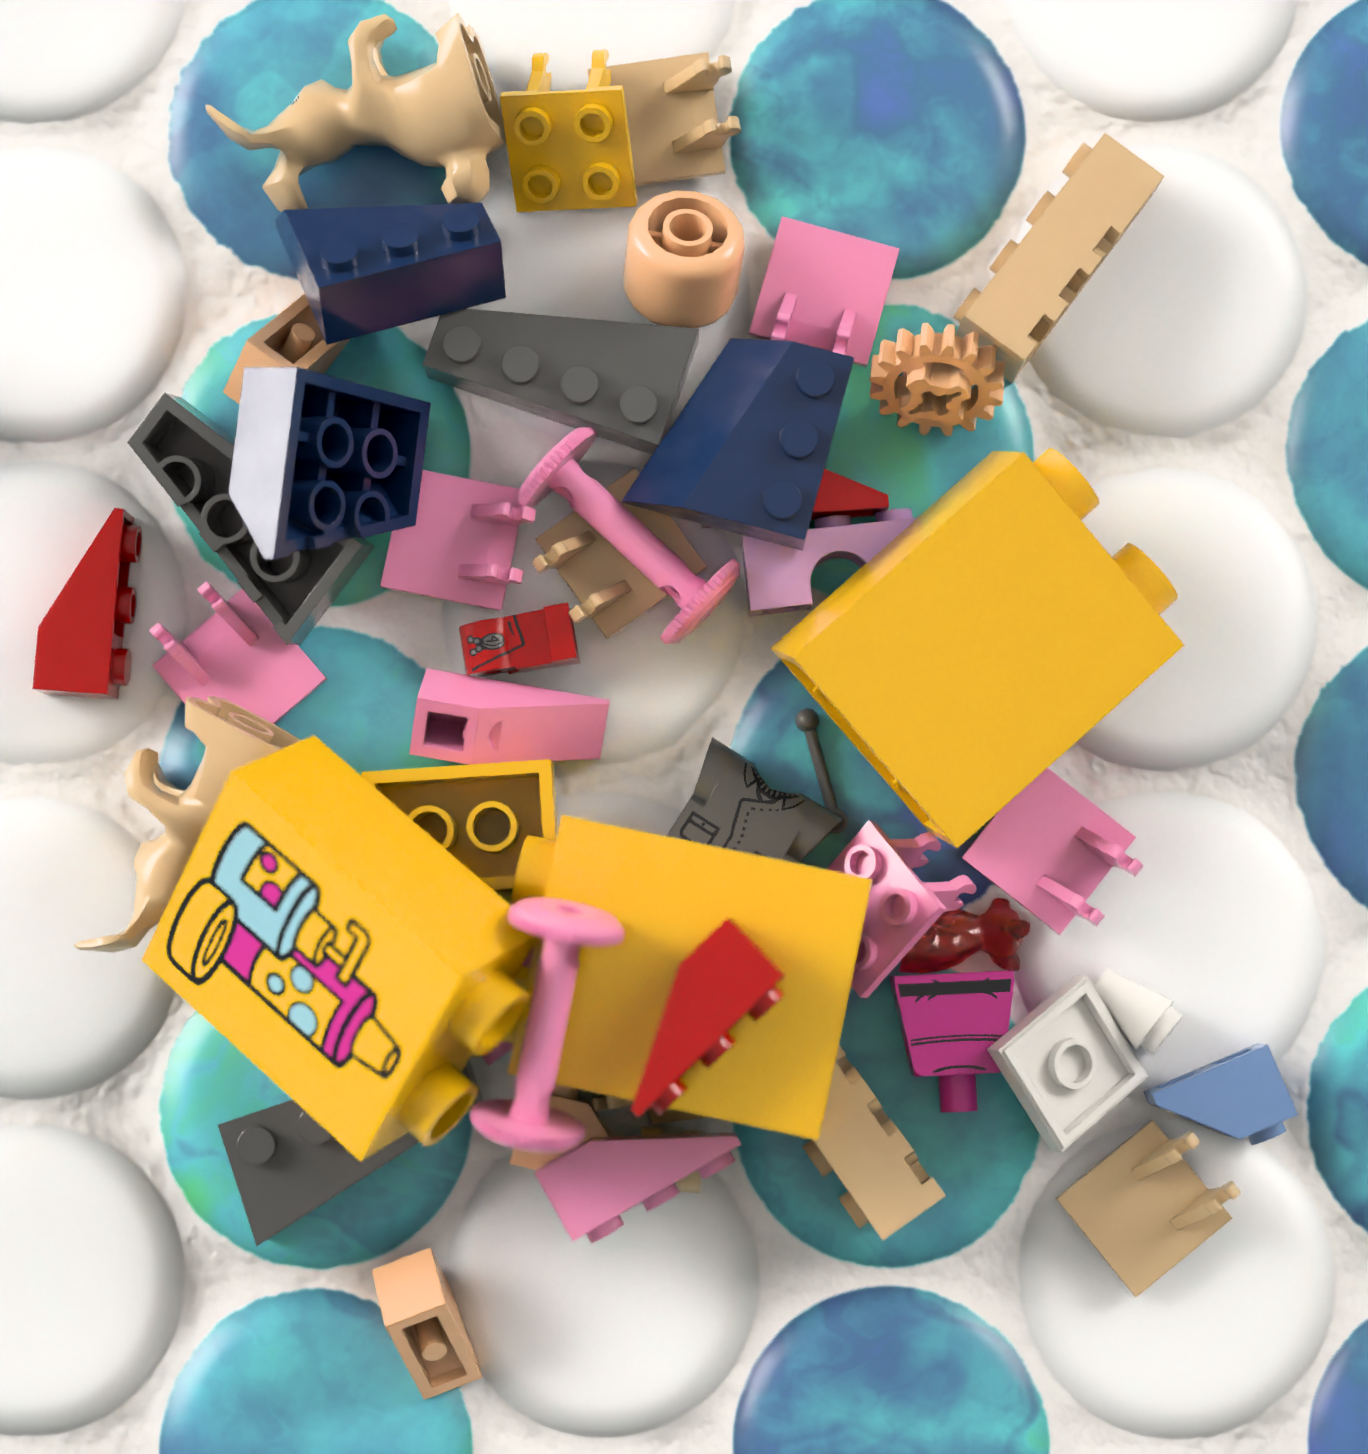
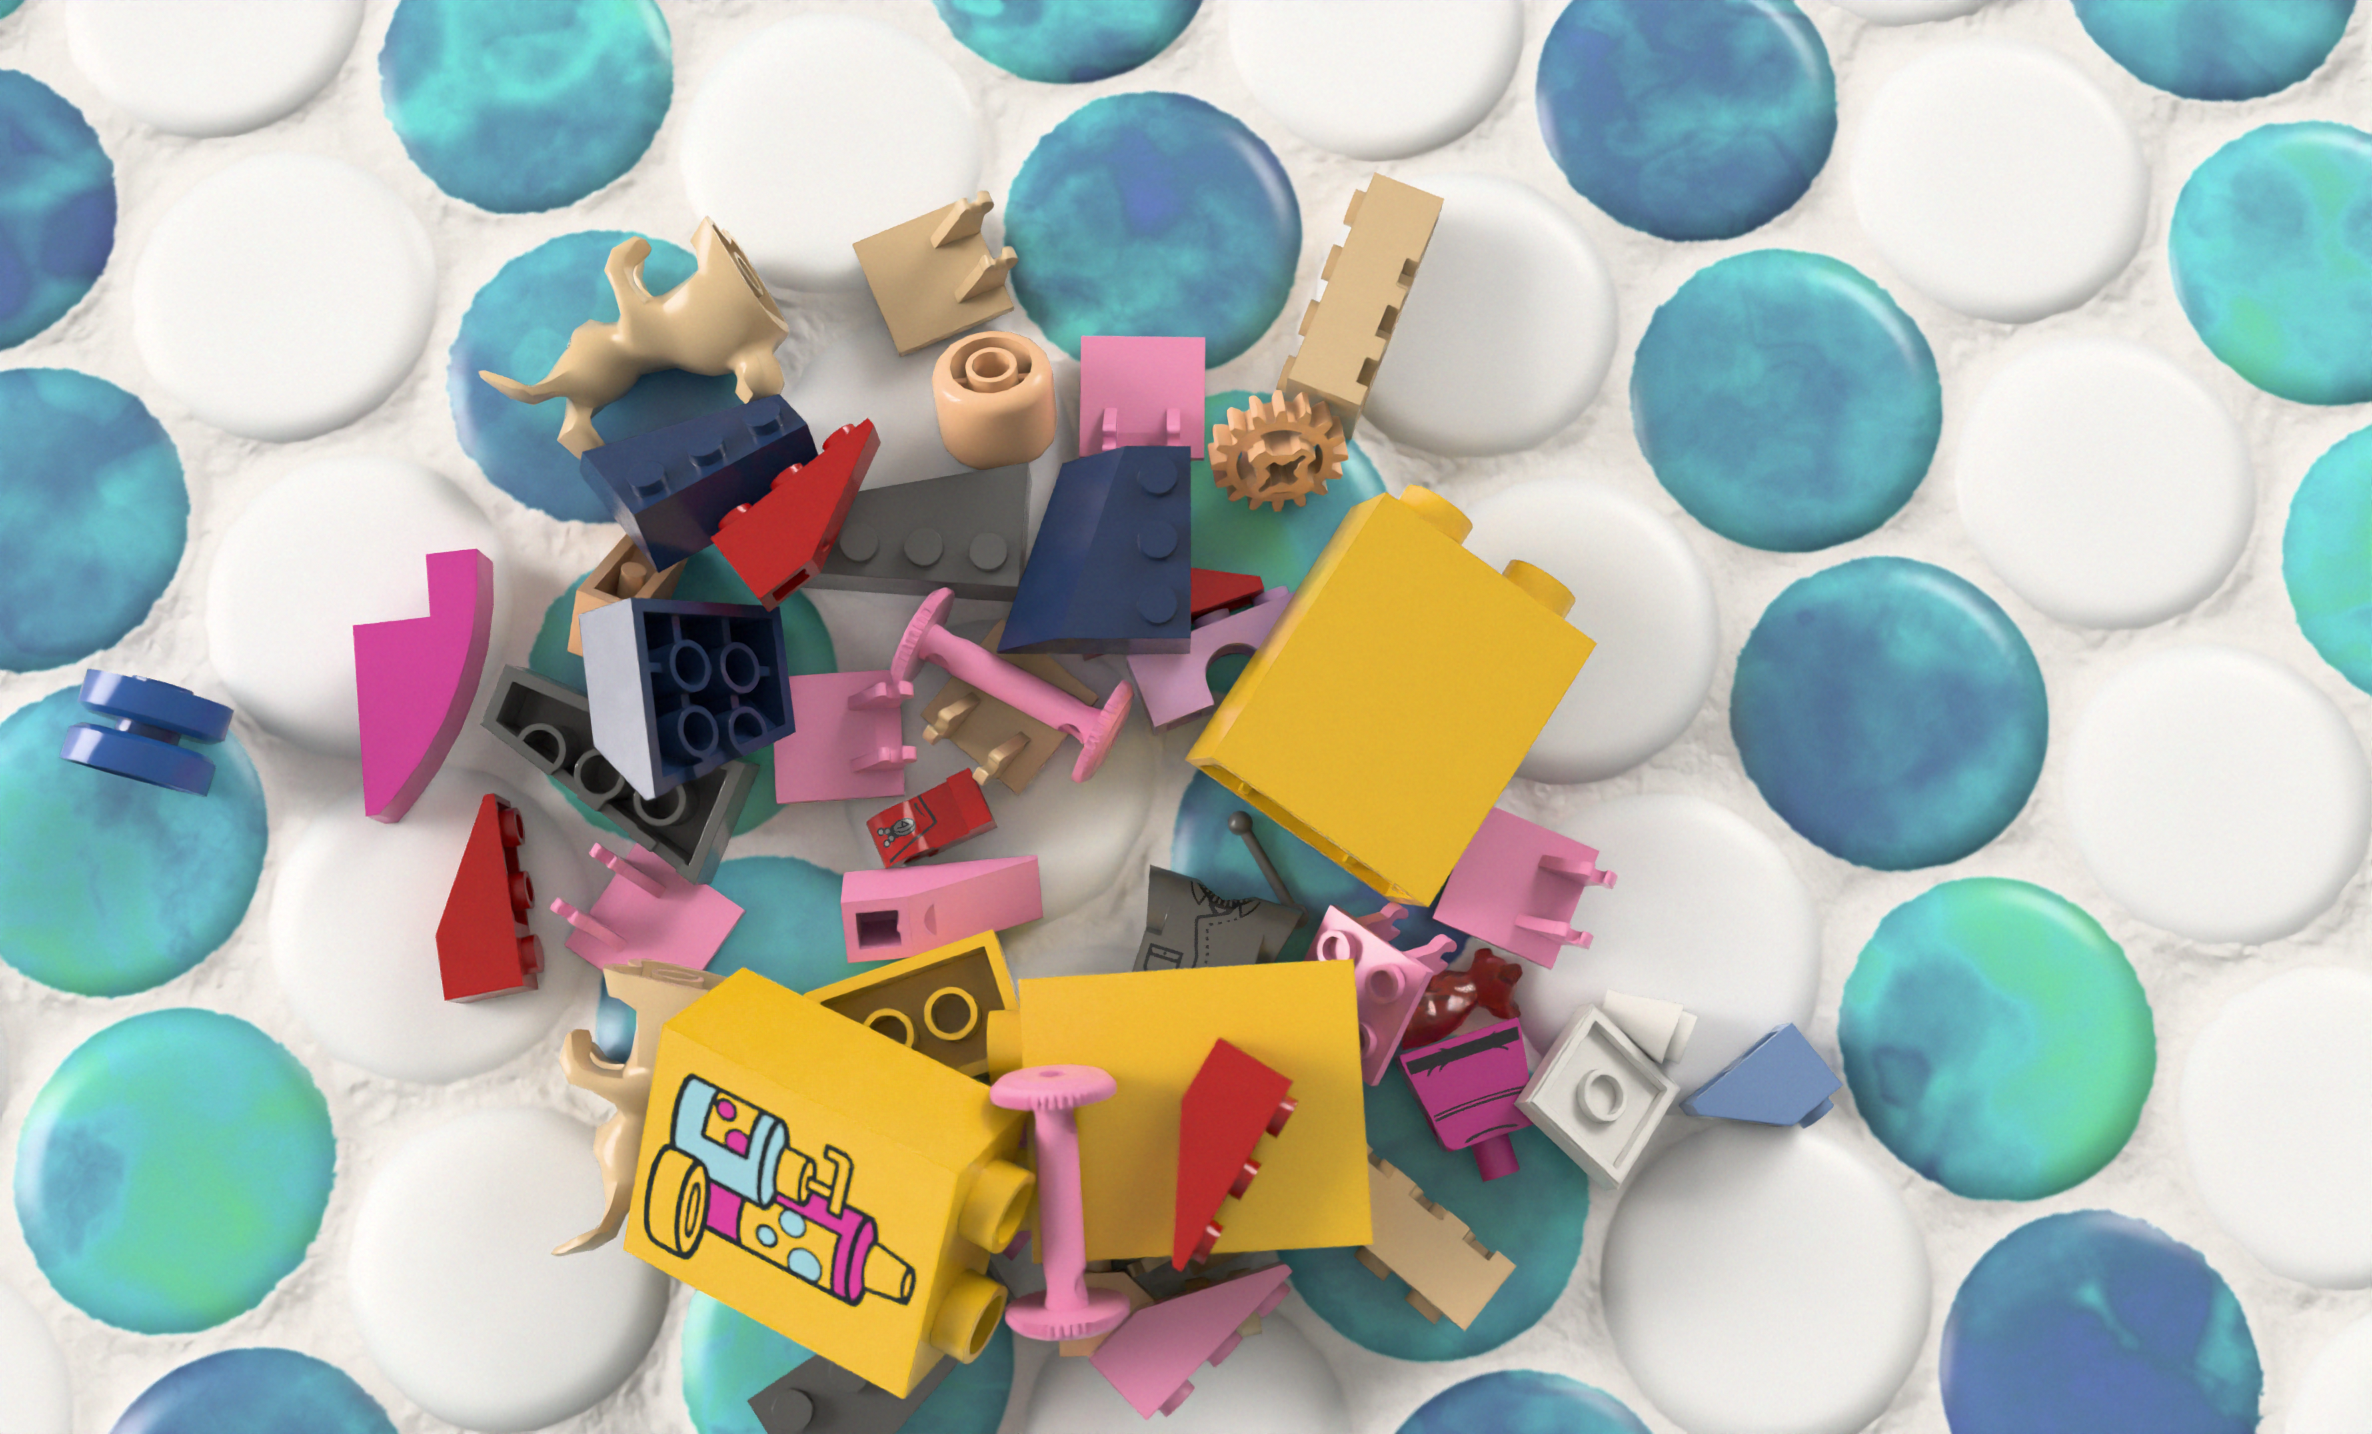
camera: 20 degrees left, 5 degrees down
yellow plate [499,49,638,212] -> none
tan plate [1055,1120,1241,1297] -> none
none -> dark pink slope [353,548,494,824]
none -> red slope [710,418,881,612]

